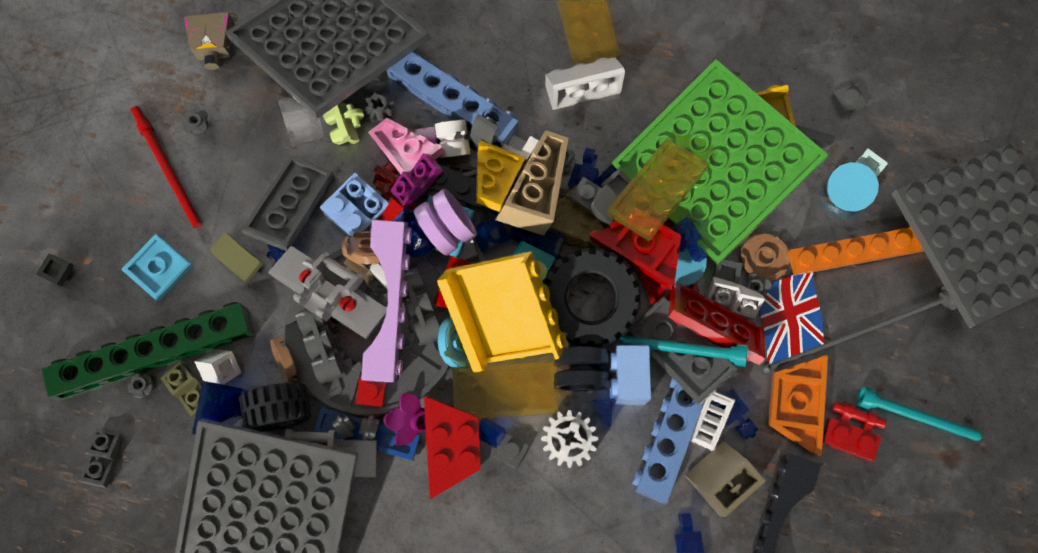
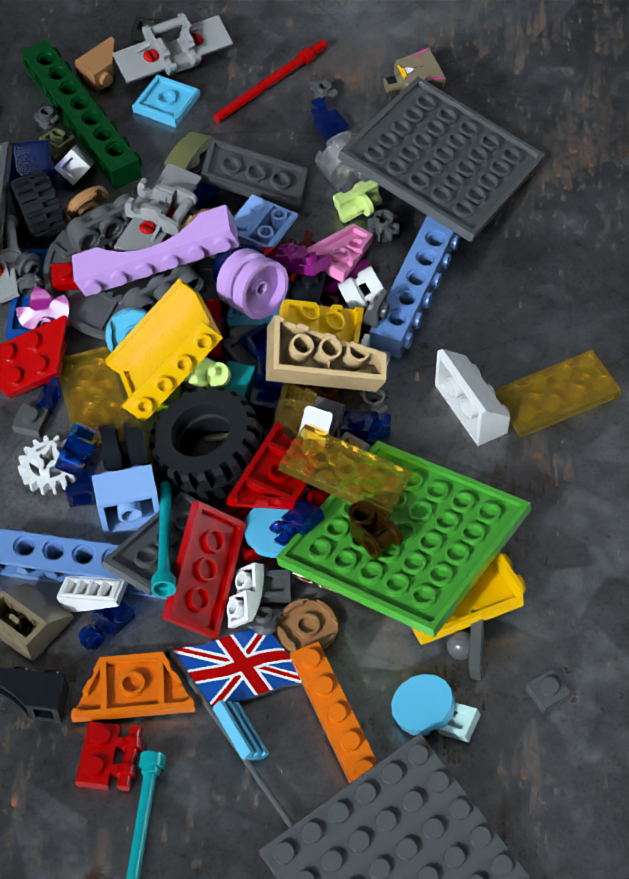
camera: 75 degrees right, 20 degrees down
none -> clear blue slope [54,422,100,479]
none -> medium nougat slope [74,36,117,93]
none -> light grey piece [112,13,233,84]
none -> medium azure tile [213,700,269,760]
none -> clear blue plate [311,97,349,142]
none -> dark brown piece [348,501,403,560]

